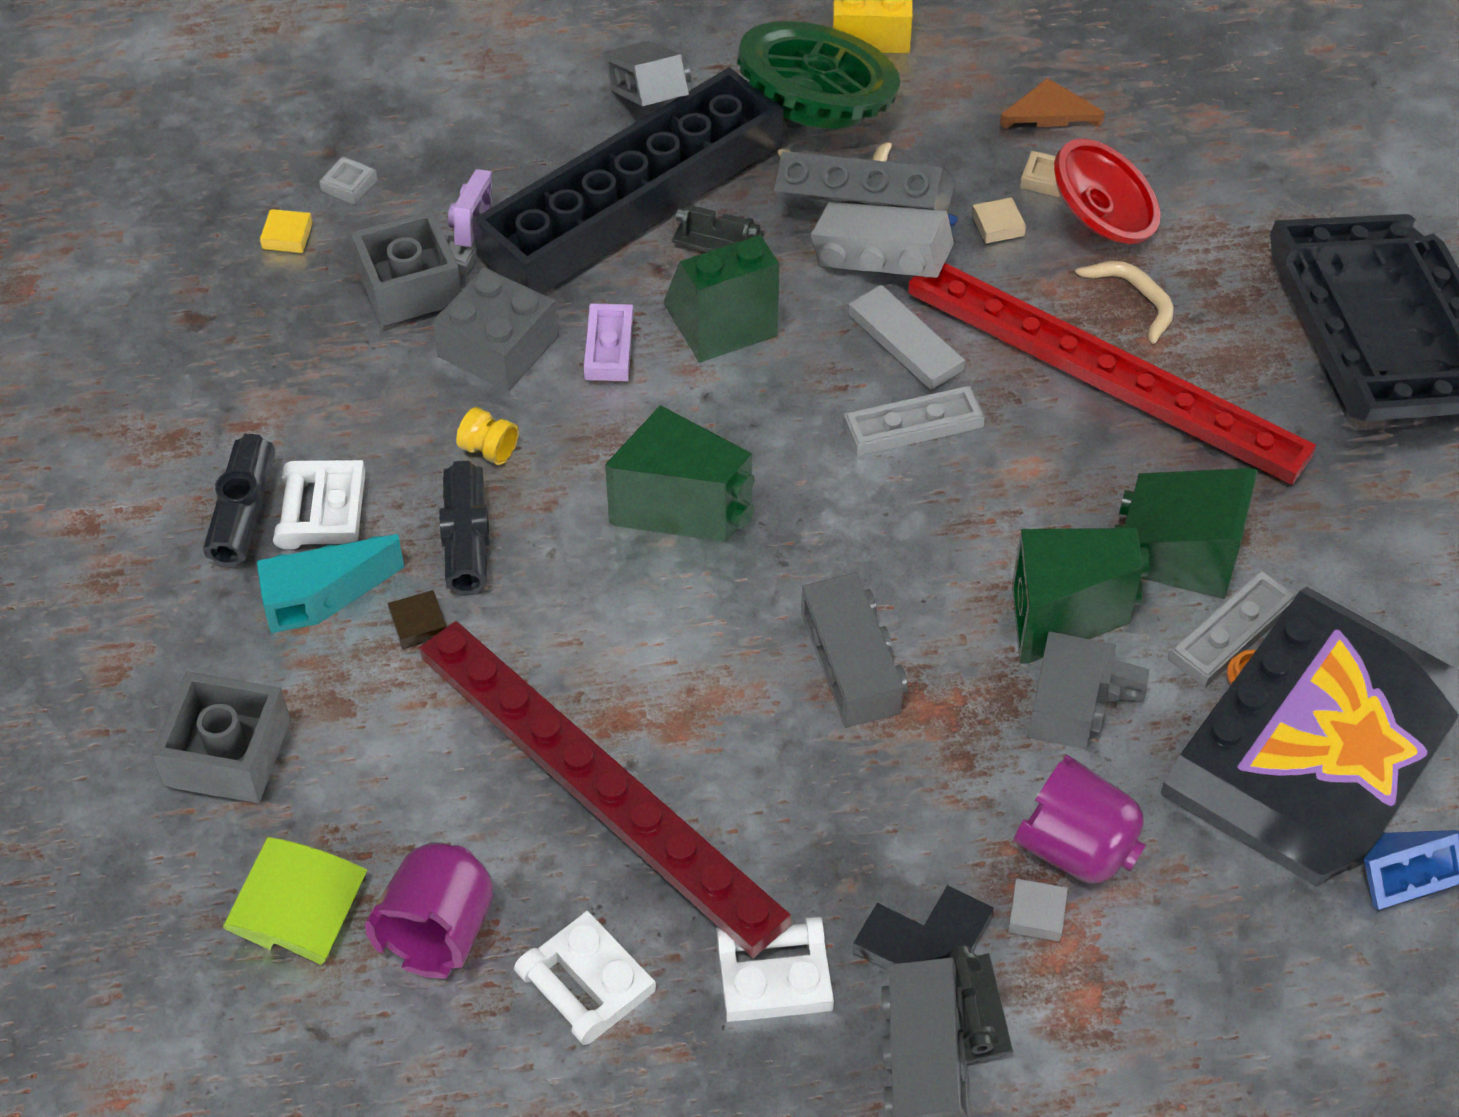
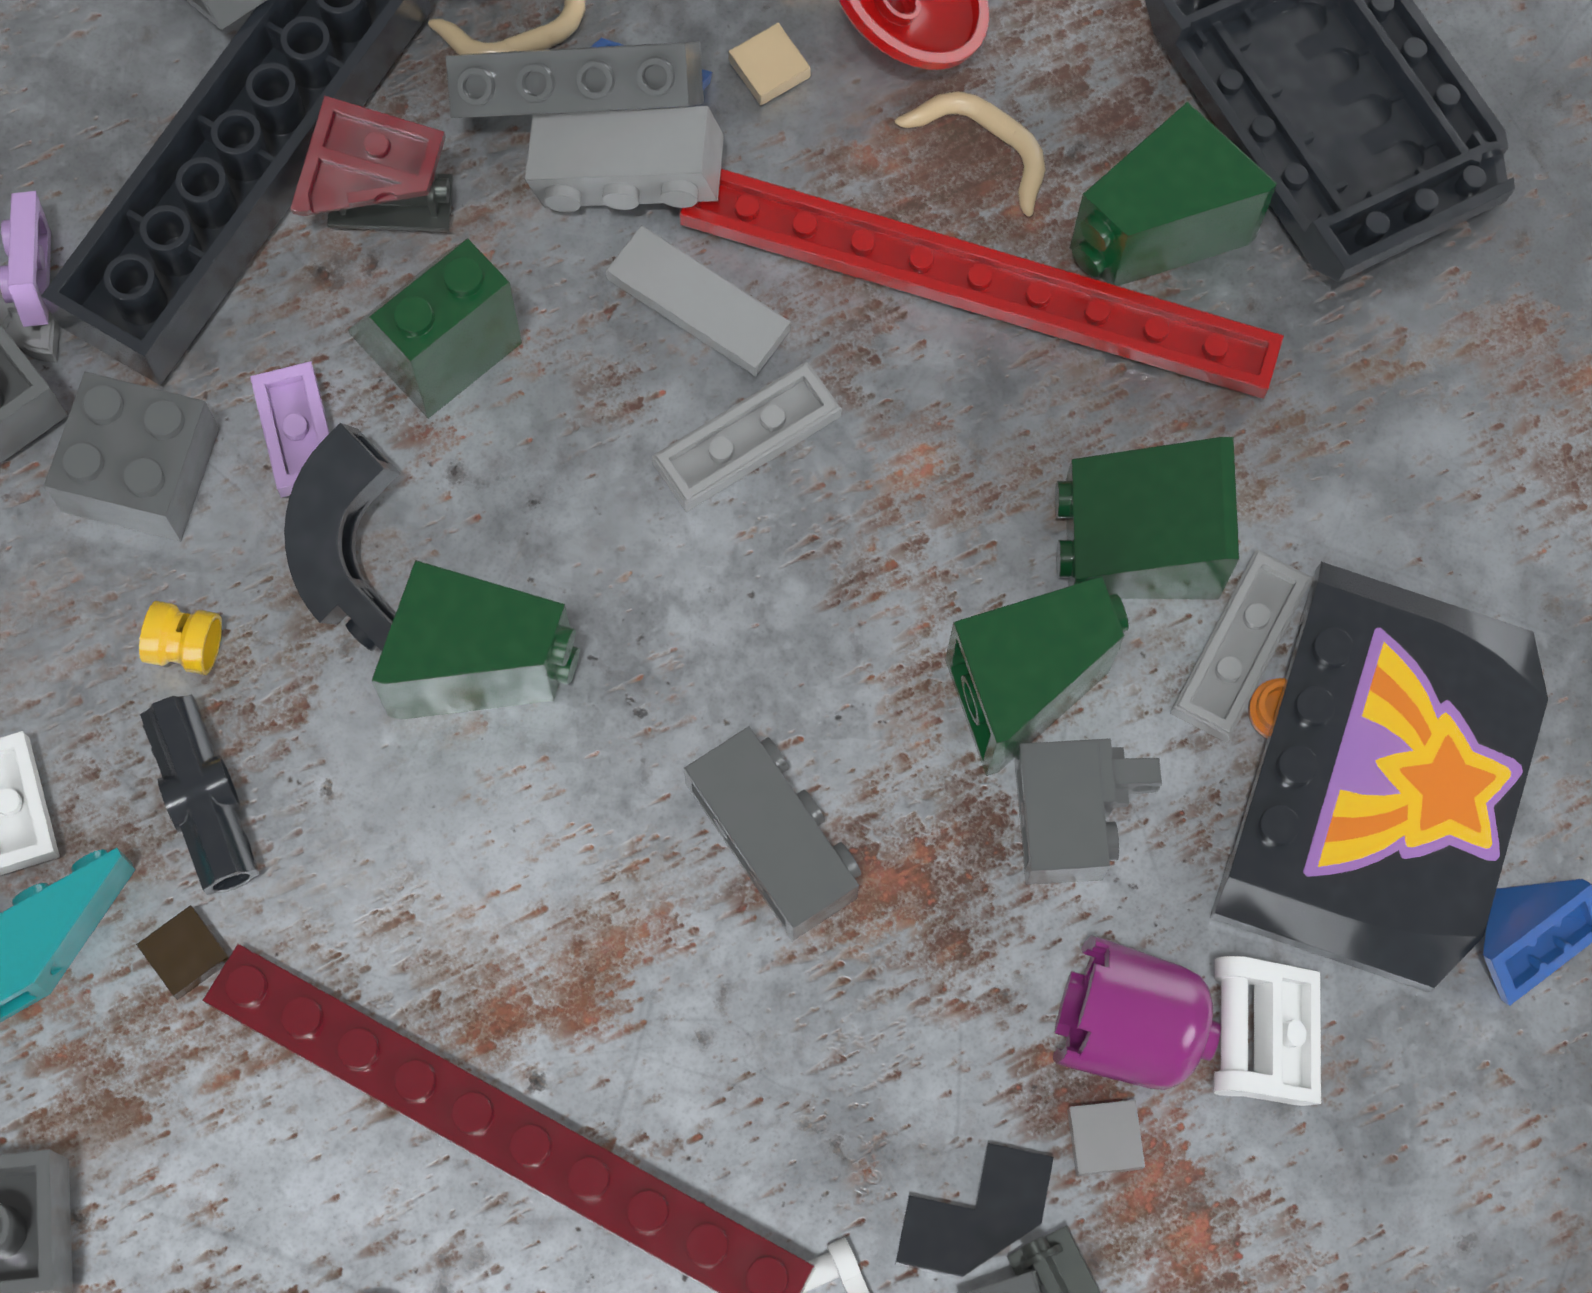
camera: 20 degrees left, 20 degrees up
none -> black arch [284,423,400,651]
none -> dark red wing [290,96,446,216]
none -> dark green slope [1069,101,1277,286]
none -> white plate [1214,956,1321,1106]

